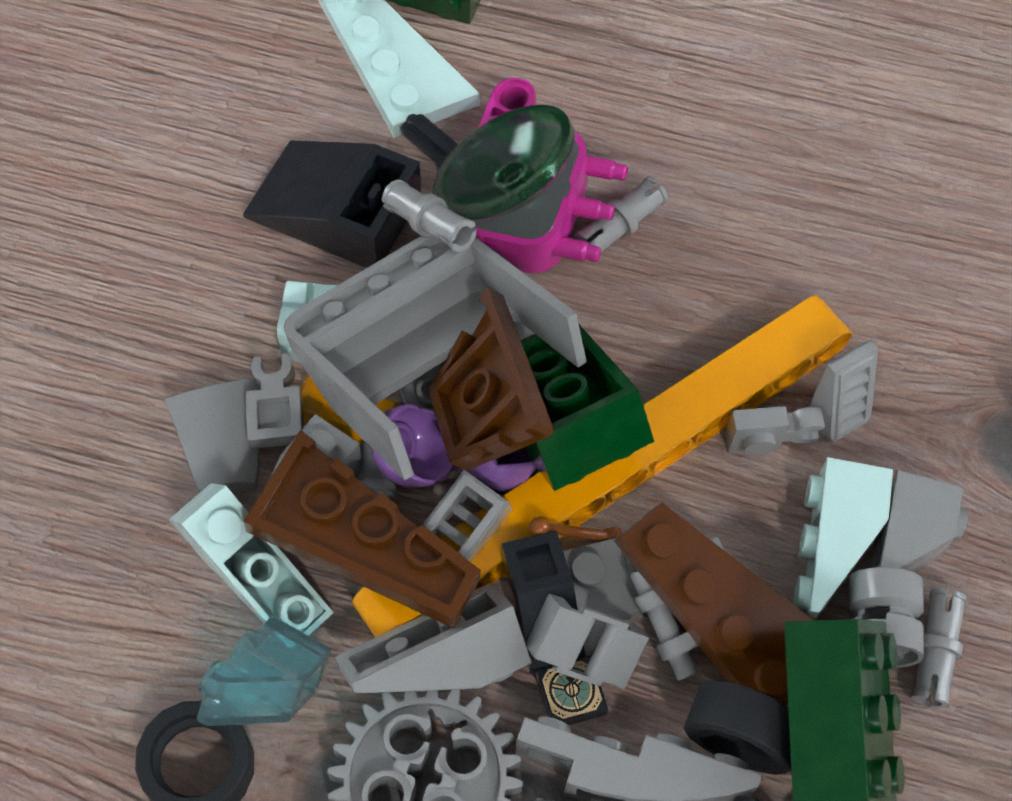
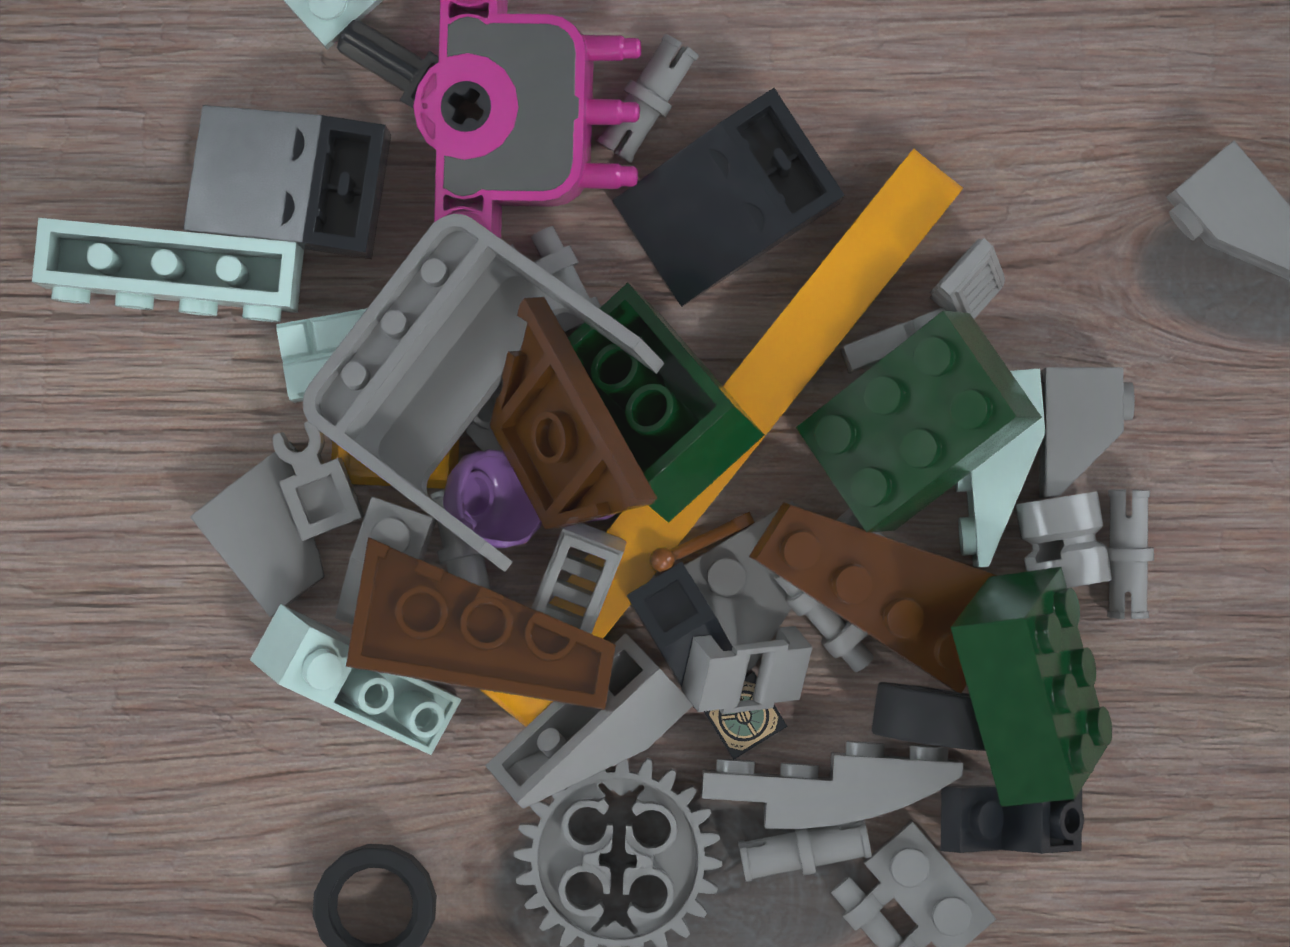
camera: 10 degrees left, 25 degrees up
clear light blue slope [197,615,331,726] -> none
light grey pin [382,180,477,252] -> none
clear green dish [433,105,575,222] -> none
none -> light aqua brick [32,218,304,322]
none -> black slope [612,88,845,307]
none -> dark green brick [796,311,1042,532]

